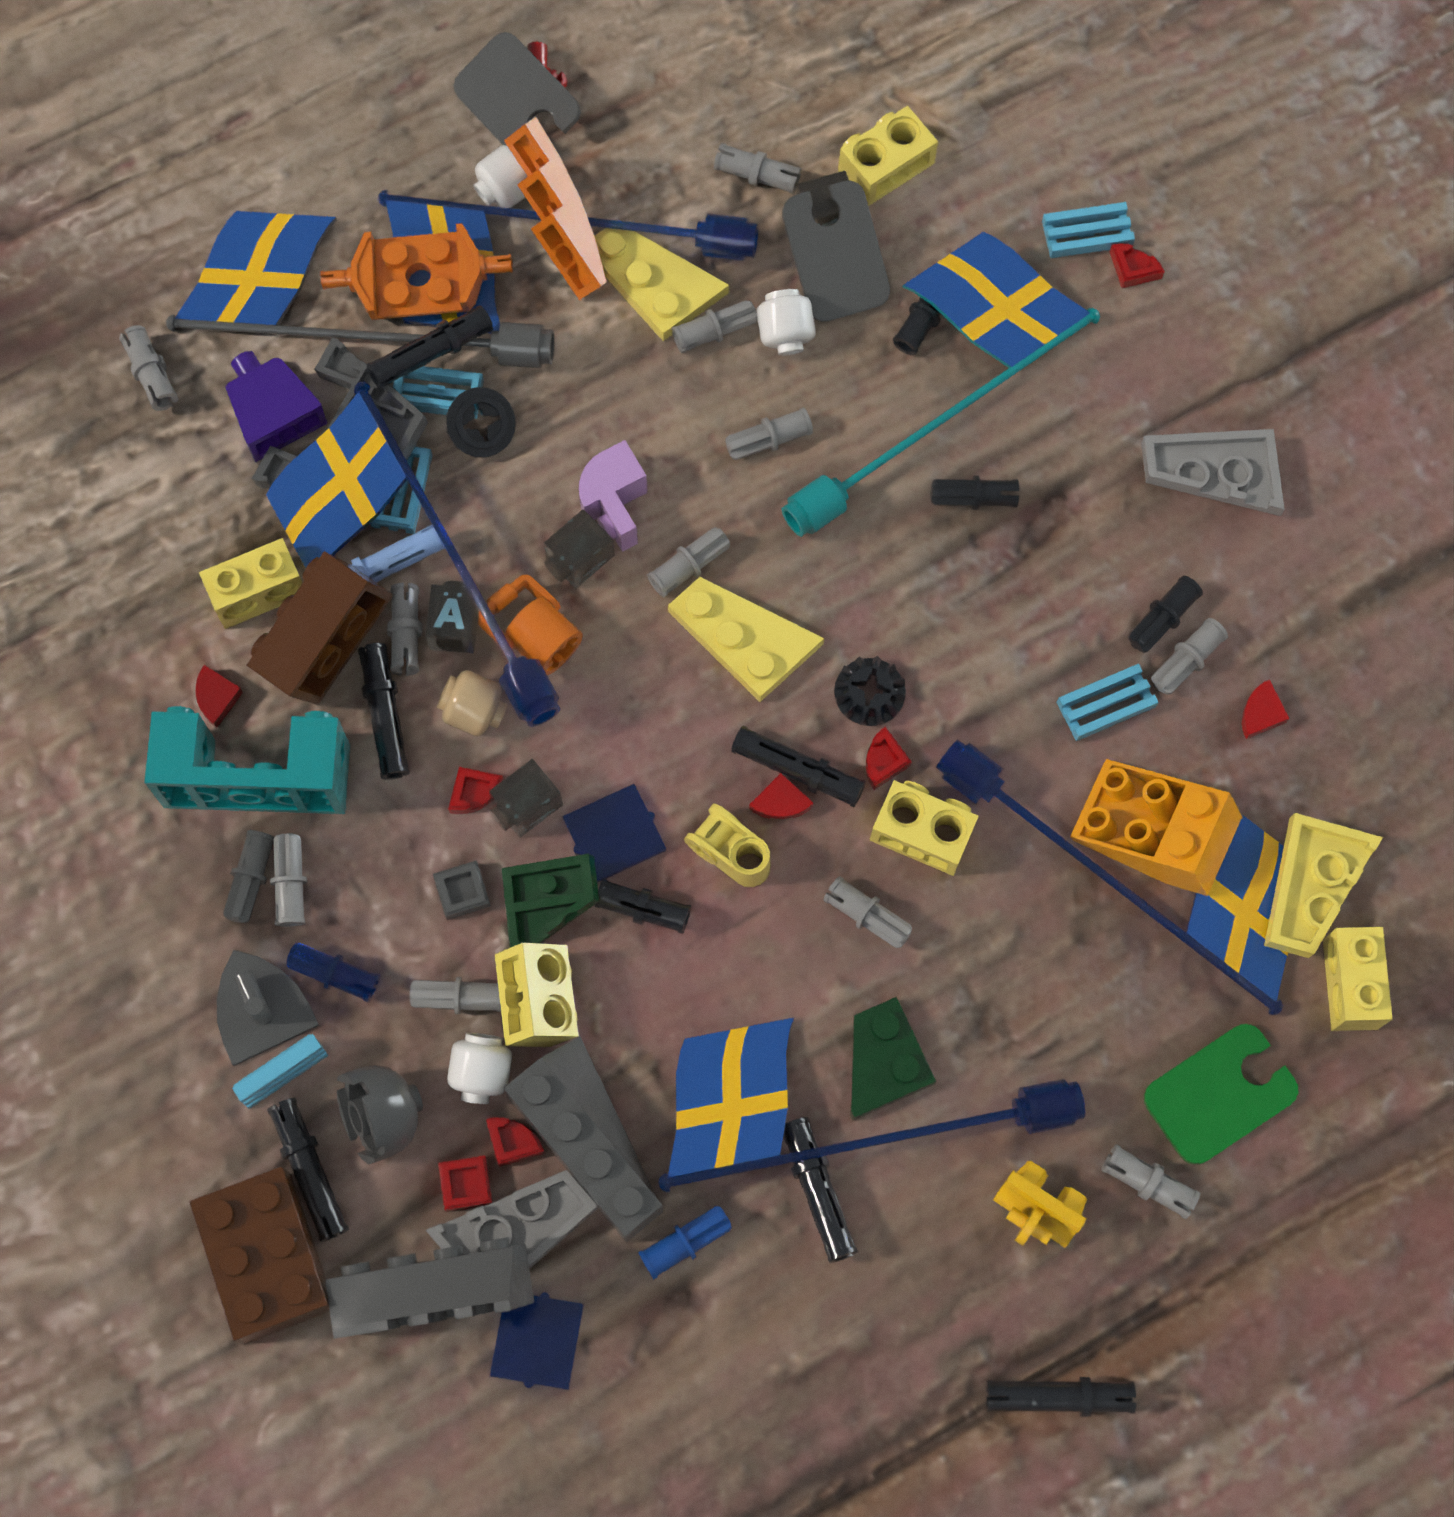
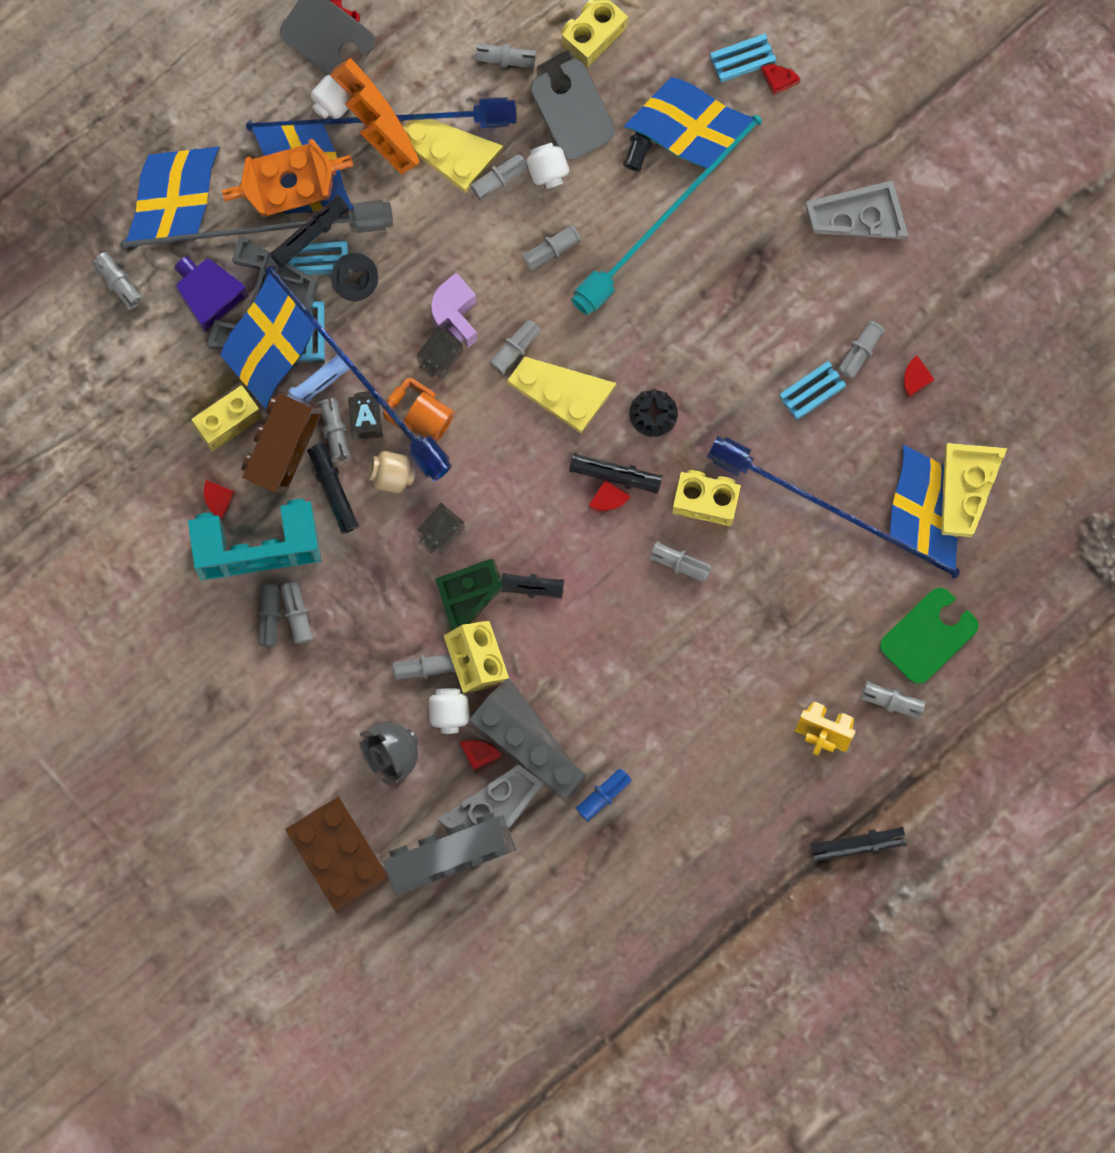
camera: 10 degrees left, 5 degrees up
dark grey shield [217,950,319,1066] -> none
medium azure tile [232,1034,329,1109] -> none
black pin [267,1098,350,1242] -> none
clear blue axle [286,943,380,1003] -> none
dark grey tile [433,860,491,920] -> none
red tile [438,1155,493,1212] -> none
red tile [448,767,504,814] -> none
clear blue piece [490,1292,584,1390] -> none
clear blue piece [562,784,667,883] -> none
flag [658,1018,1086,1192] -> none
light yellow piece [684,803,771,887] -> none
black pin [783,1117,858,1263] -> none
dark green wing [850,997,936,1120] -> none
red tile [866,726,912,790] -> none
black axle [930,475,1019,510] -> none
light orange slope [1070,759,1242,896] -> none
black axle [1128,575,1203,653] -> none
light yellow brick [1323,927,1393,1031] -> none

